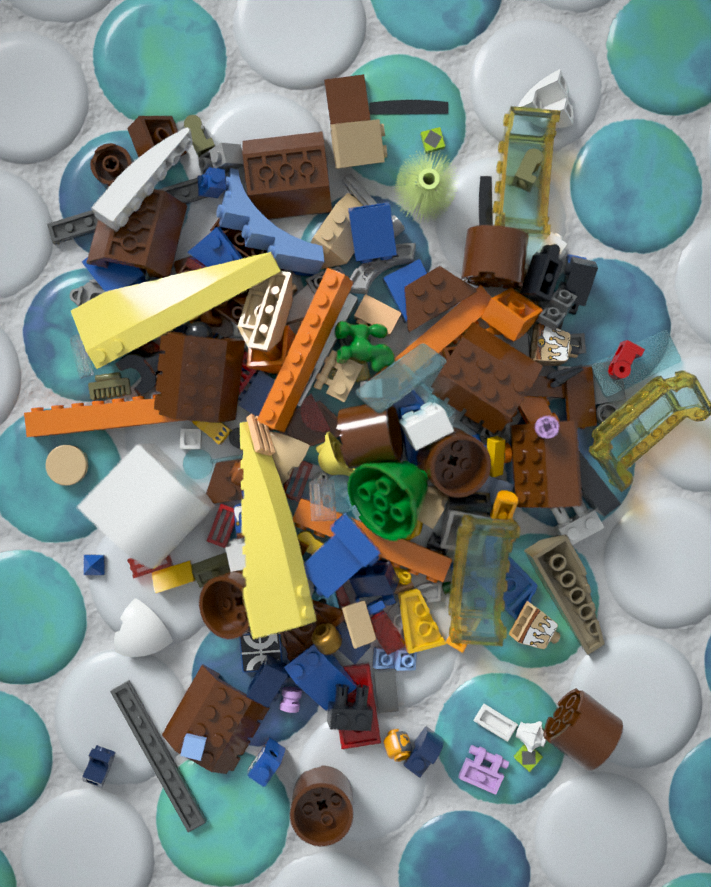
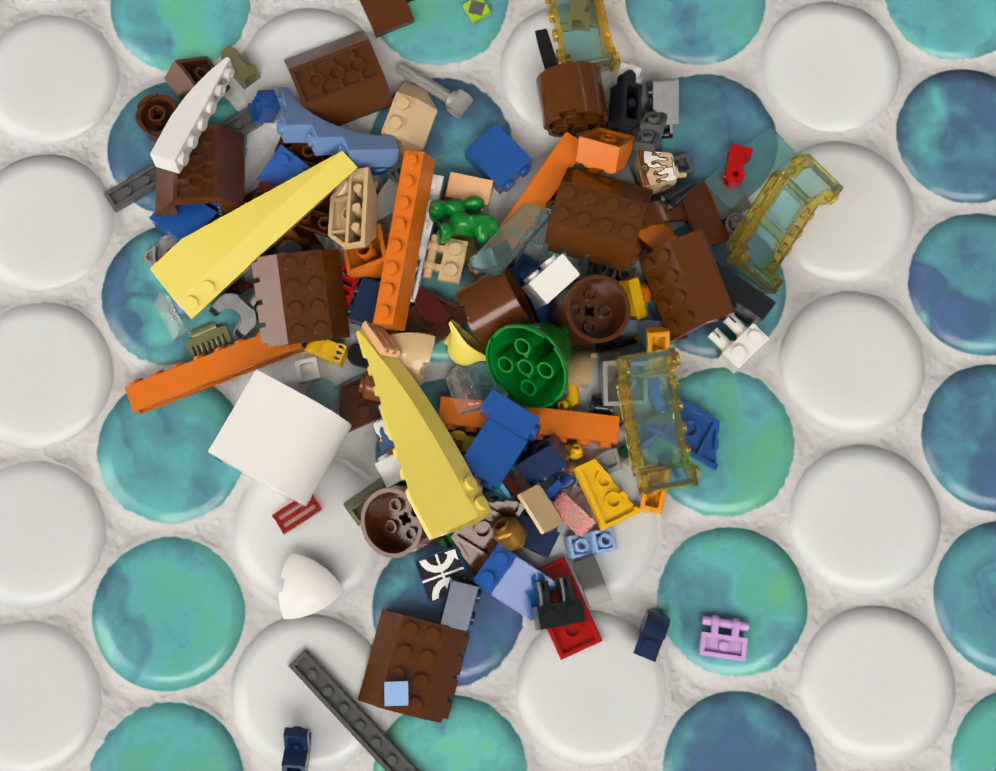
camera: 15 degrees left, 10 degrees down
tan tile [46,445,88,486] -> none
blue slope [84,555,105,575] -> none
yellow slope [151,560,196,593] -> none
light grey slope [198,142,244,175] -> none
red tile [207,503,235,548] -> none
blue torso [247,737,286,787] -> none
lavender wheel [279,686,302,713] -> none
clear red tile [283,460,313,502] -> none
reddish brown brick [290,766,353,846] -> none
tan slope [330,119,387,169] -> none
blue brick [348,202,397,263] -> none
light grey tile [349,243,416,294] -> none
light orange head [383,729,413,762] -> none
yellowish green piece [394,150,460,223] -> none
reddish brown wing [404,266,477,333] -> none
white tile [473,704,518,742] -> none
torso [509,601,560,649] -> none
tile [514,744,543,772] -> none
white rock [516,721,547,753] -> none
dark tan wedge [524,534,605,655] -> none
lavender wheel [535,416,559,438] -> none
reddish brown brick [543,688,623,771] -> none

